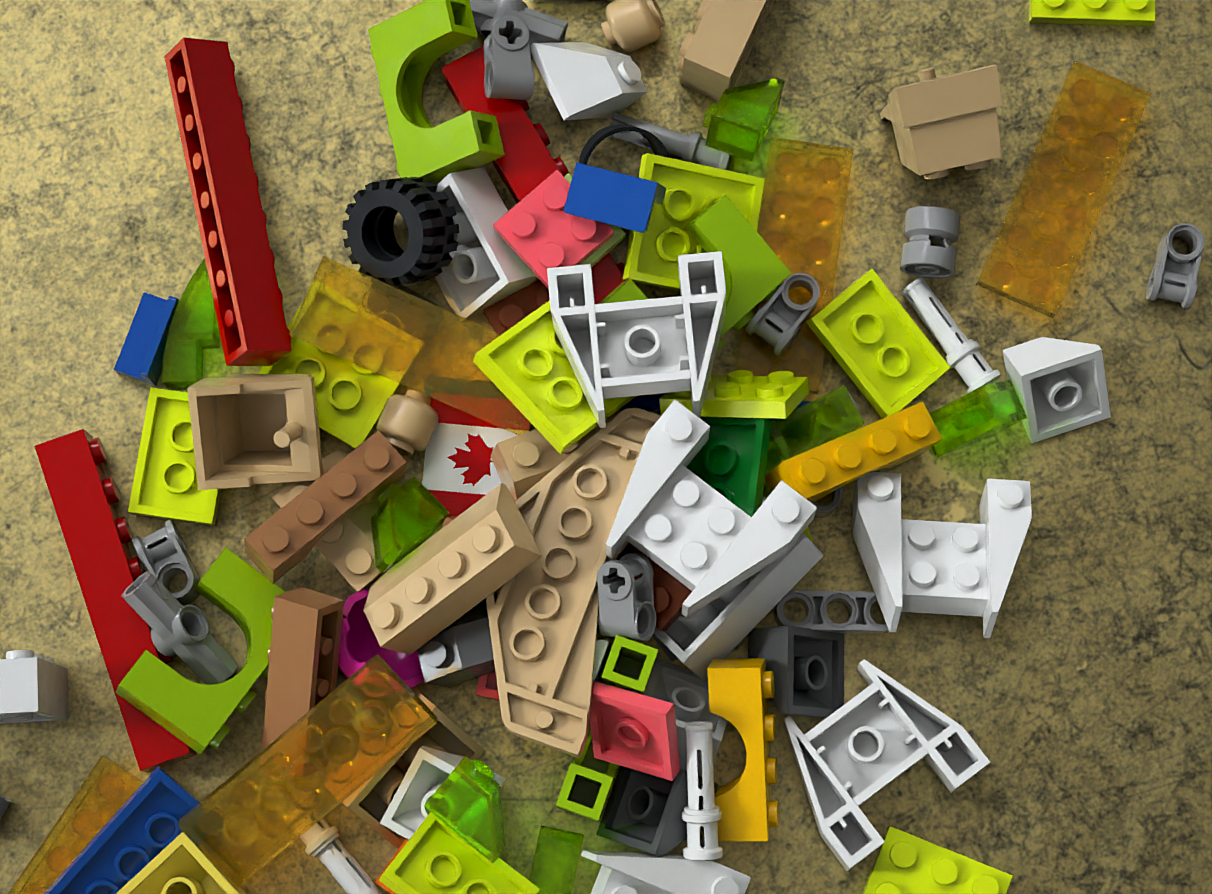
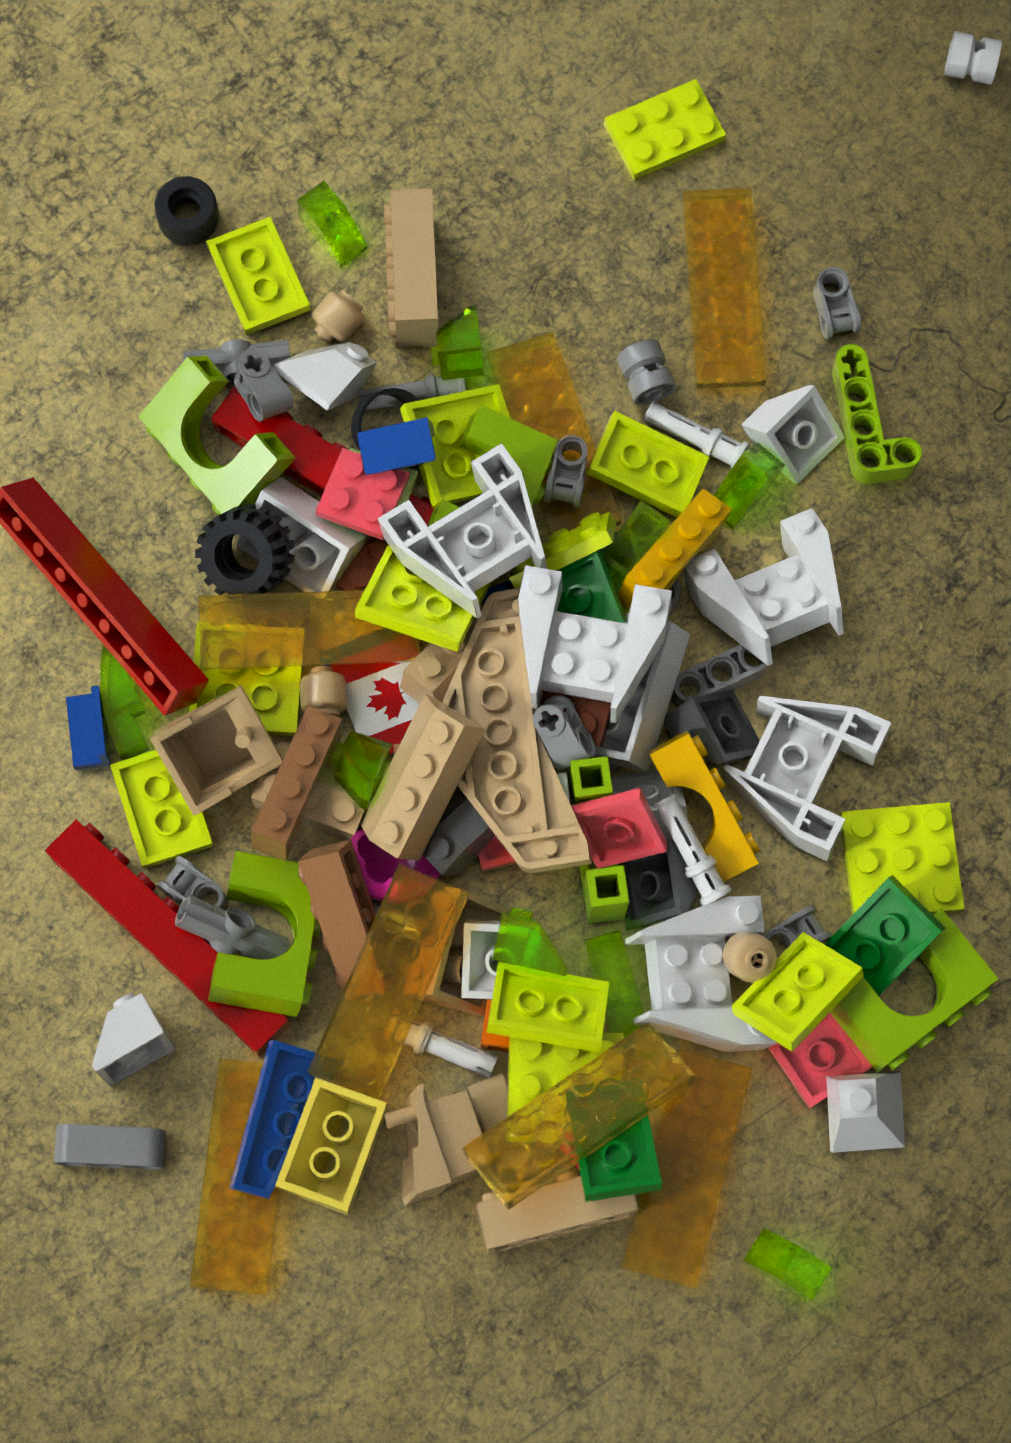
camera: 30 degrees left, 5 degrees down
tan piece [880,65,1004,179] -> none
none -> lime beam [832,344,922,484]

